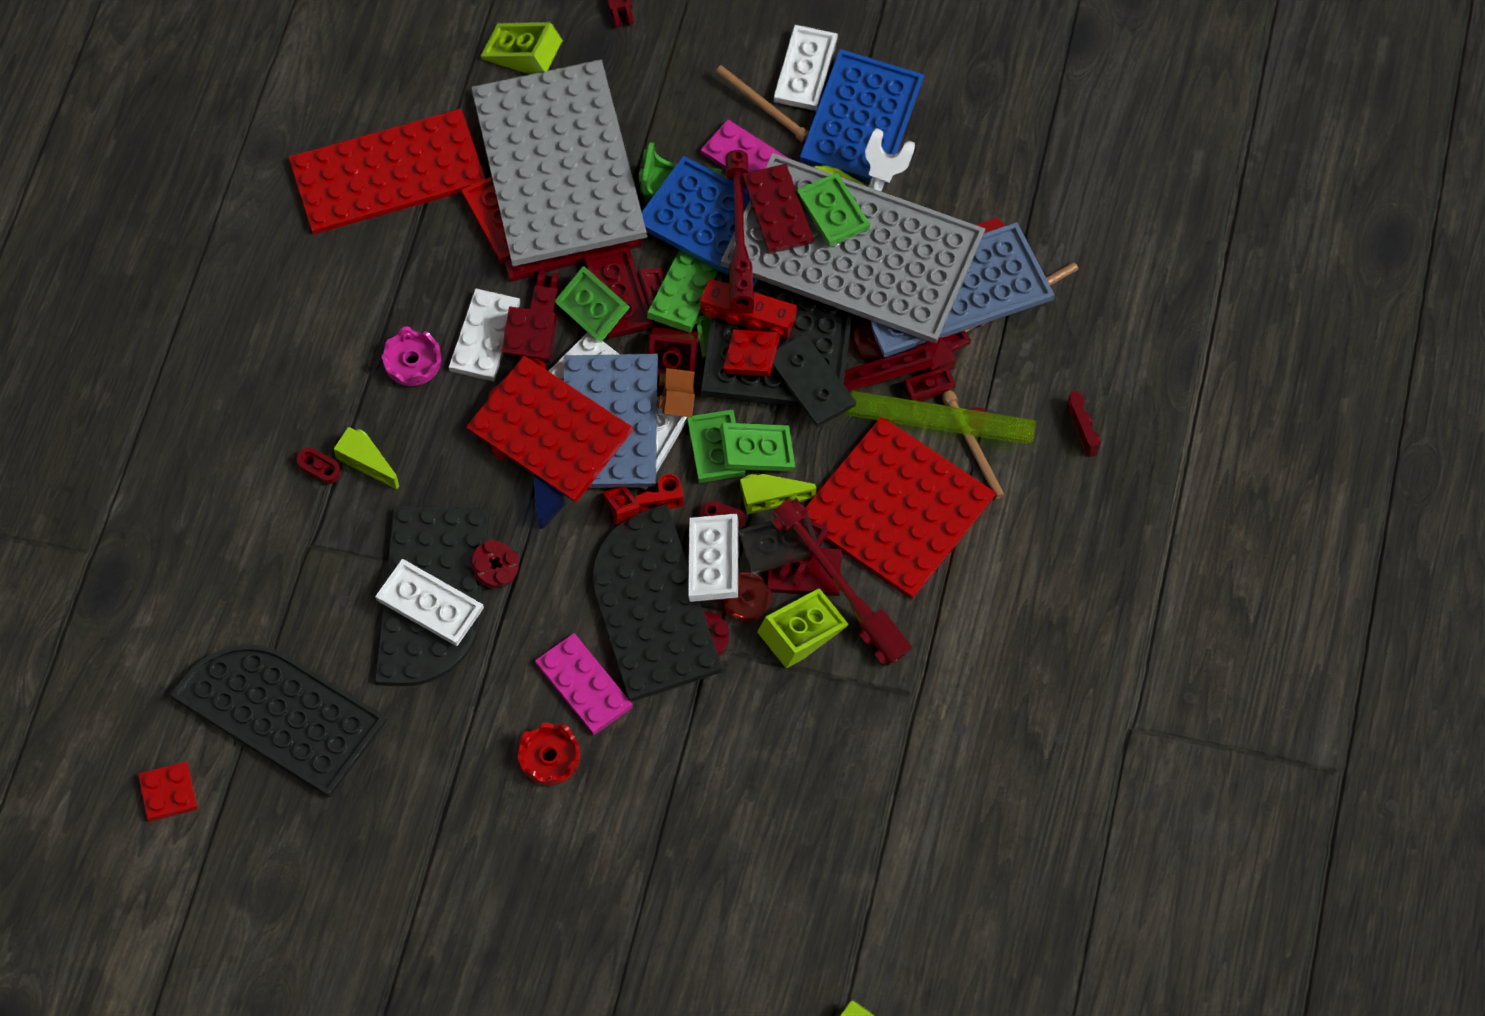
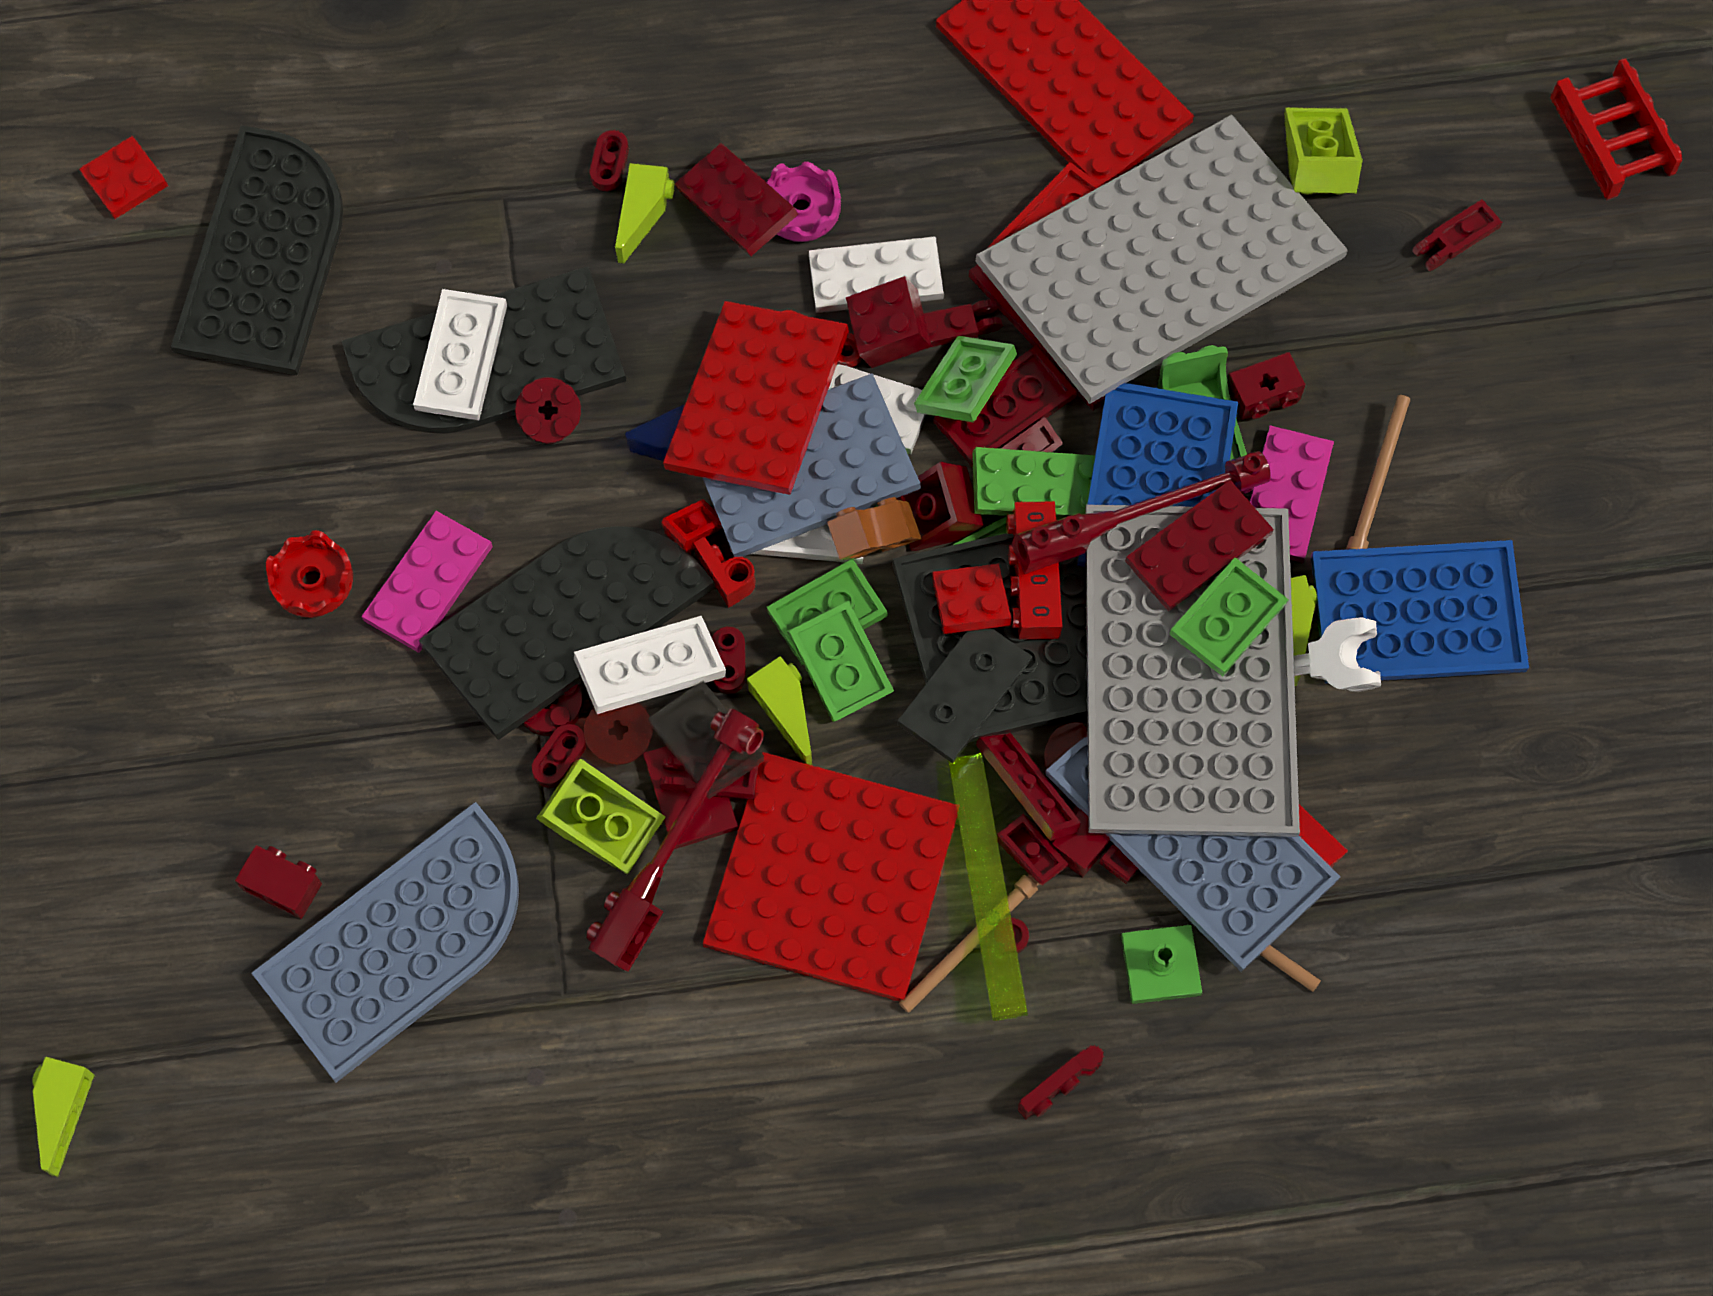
camera: 70 degrees right, 5 degrees up
white plate [774,25,838,111] -> none
none -> dark red brick [235,845,322,920]
none -> sand blue plate [252,802,519,1083]
none -> dark red plate [532,724,586,788]
none -> dark red plate [675,143,799,256]
none -> bright green tile [1121,925,1202,1004]
none -> dark red brick [1227,352,1305,420]

